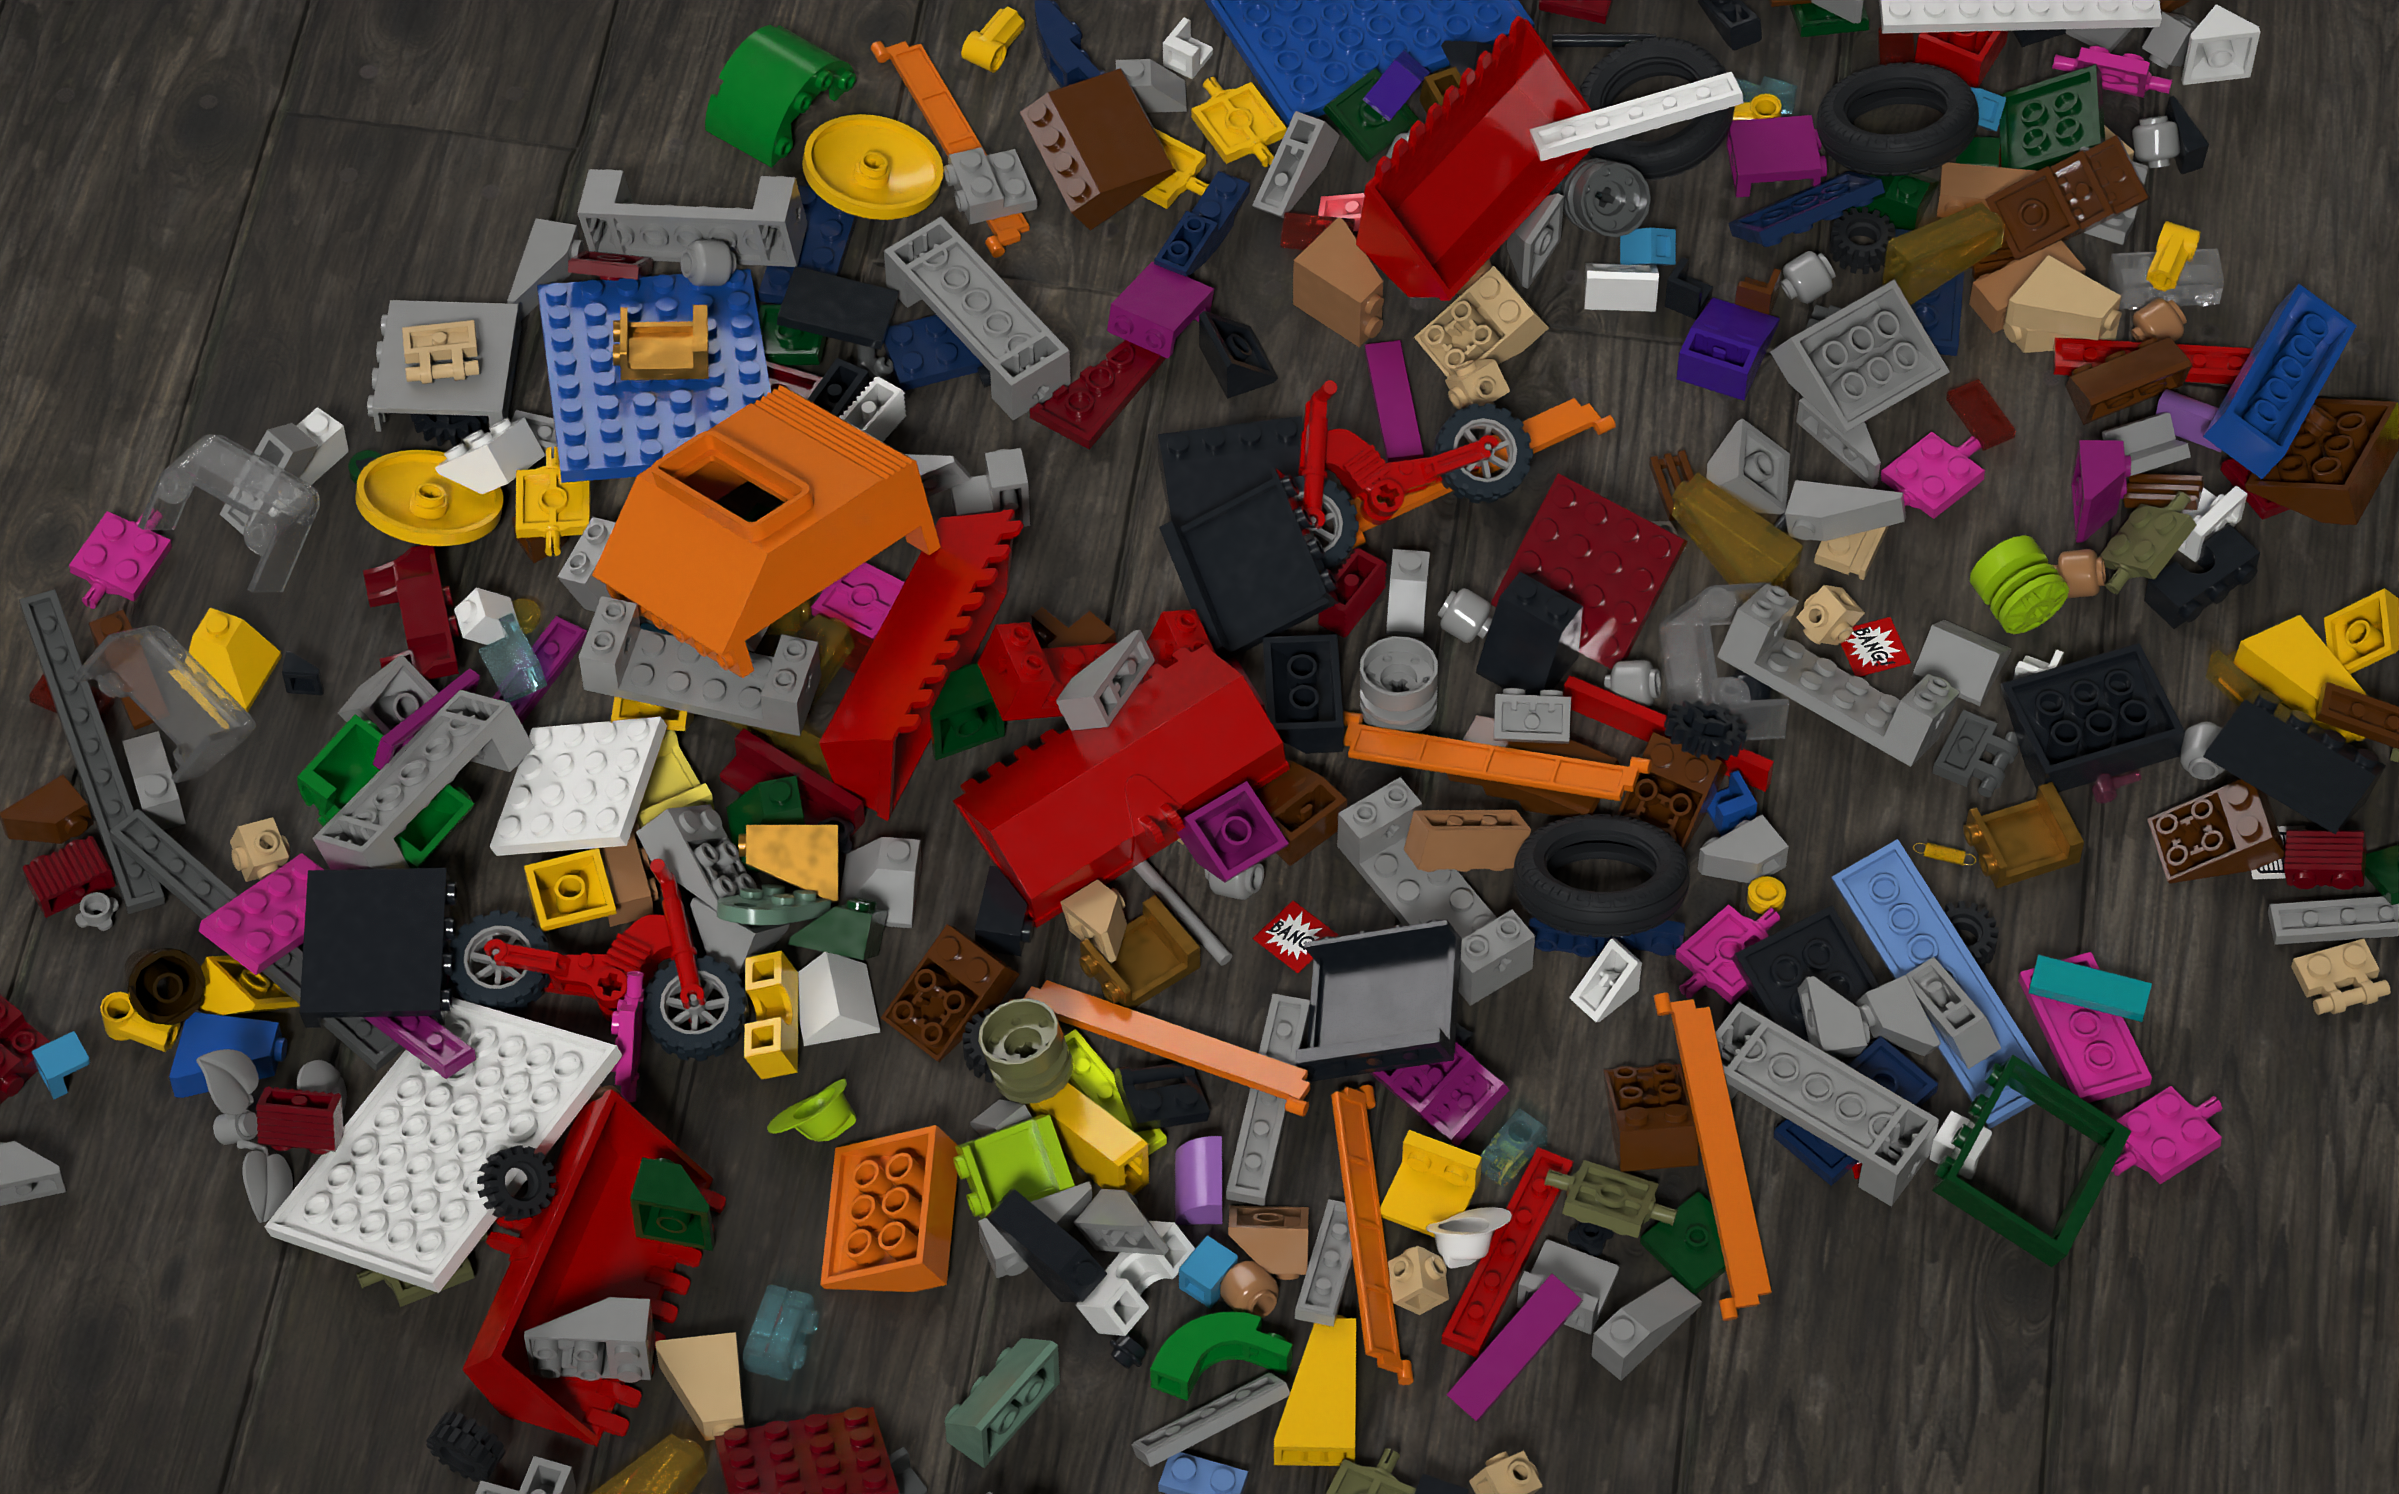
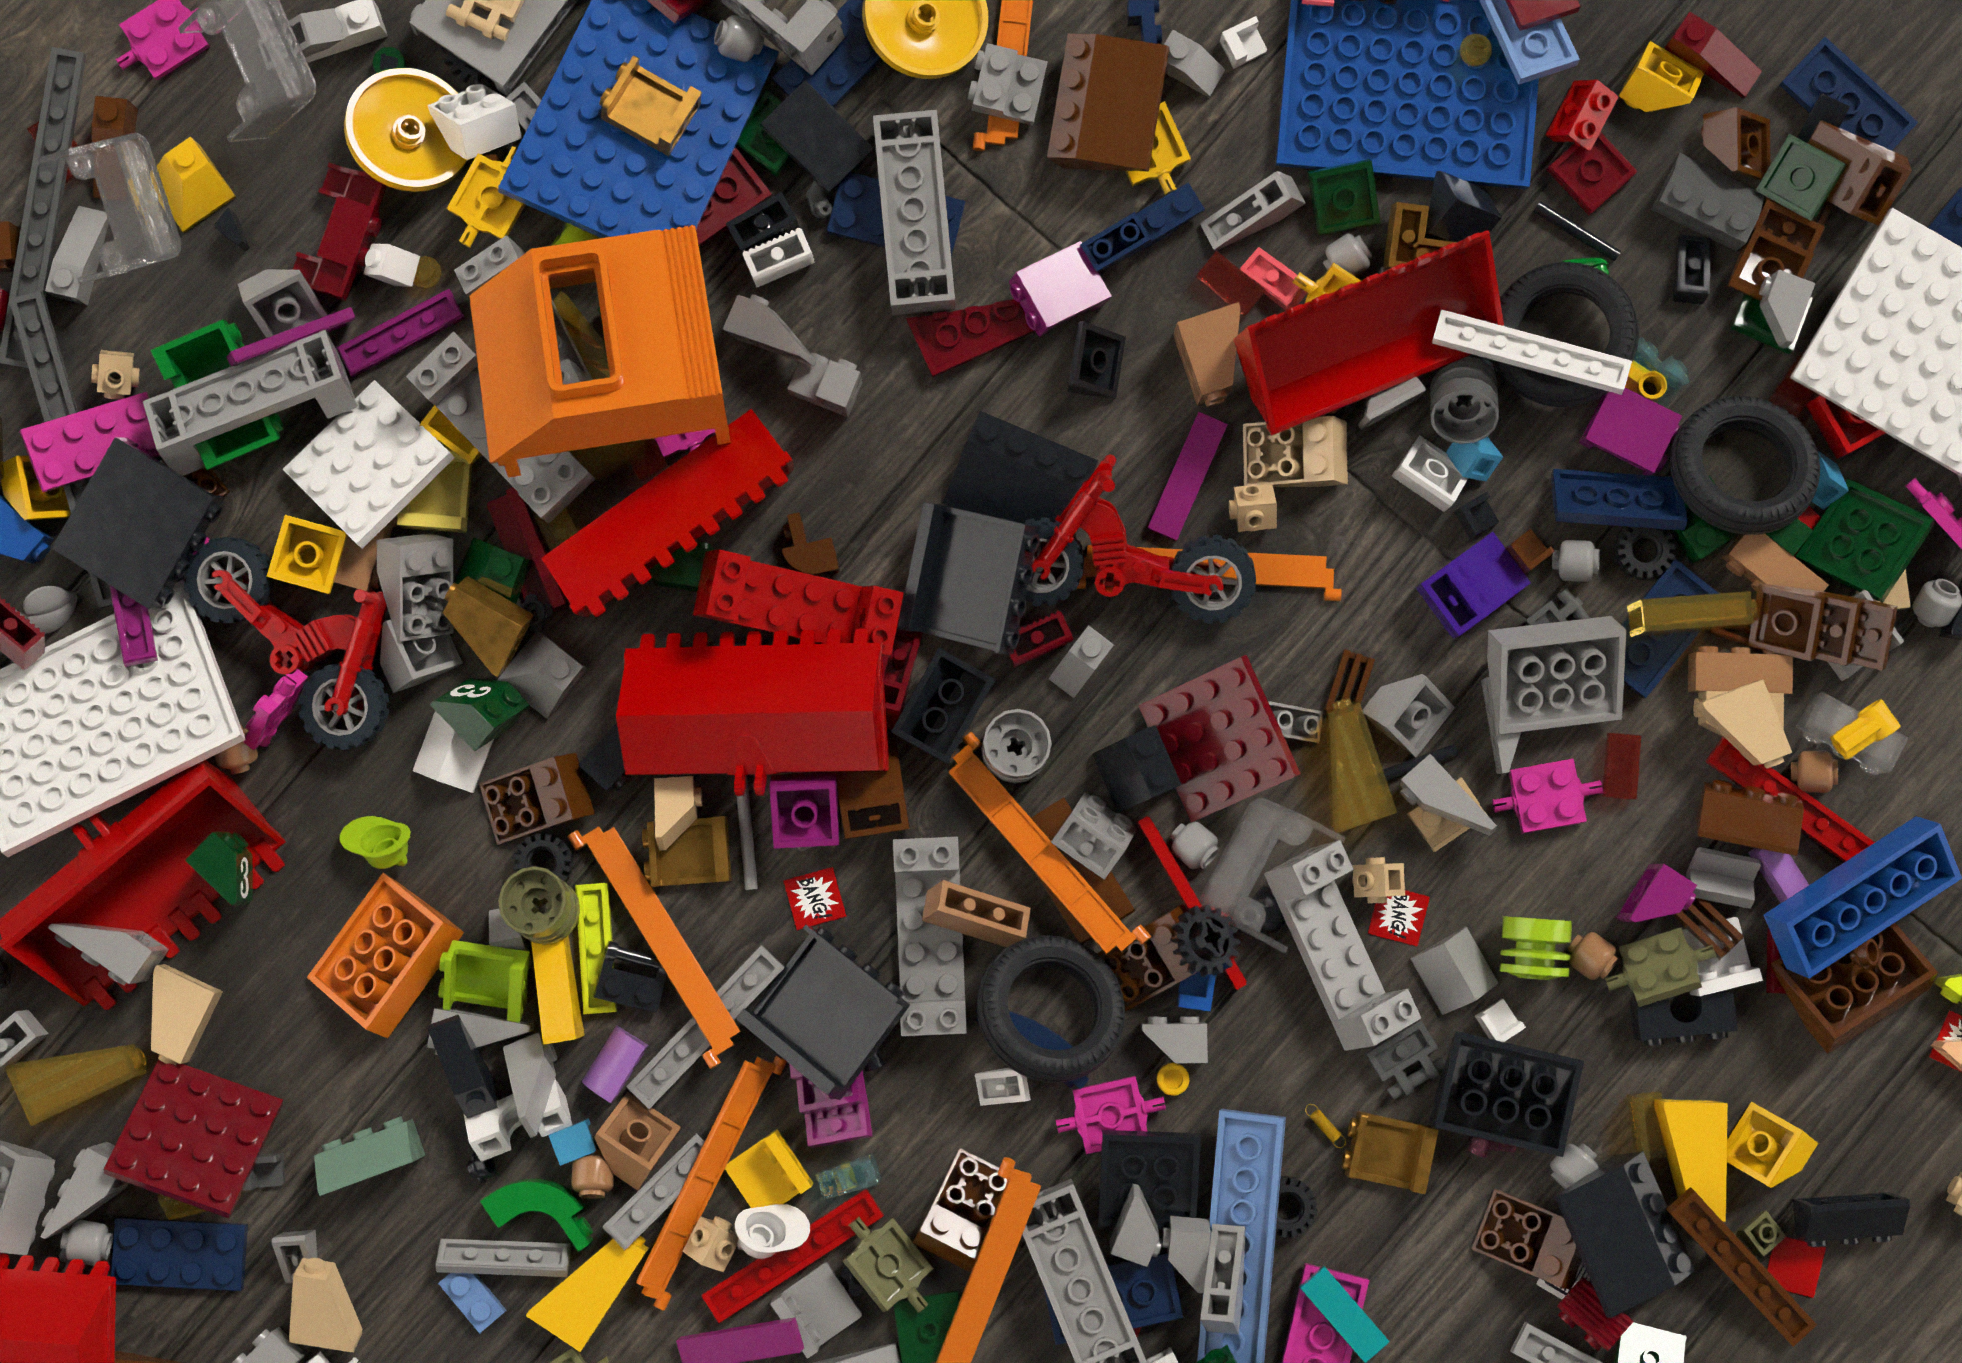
camera: 30 degrees right, 30 degrees up
black tyre [477,1145,556,1221] -> none
clear light blue panel [479,613,547,703] -> none
sand green plate [717,884,831,925] -> none
clear light blue brick [743,1284,819,1381] -> none
yellow arch [744,950,799,1080] -> none
light grey slope [1056,630,1155,731] -> none
yellow plate [1191,77,1287,167] -> none
dark purple slope [1362,50,1430,122] -> none
light grey head [1437,588,1492,643] -> none

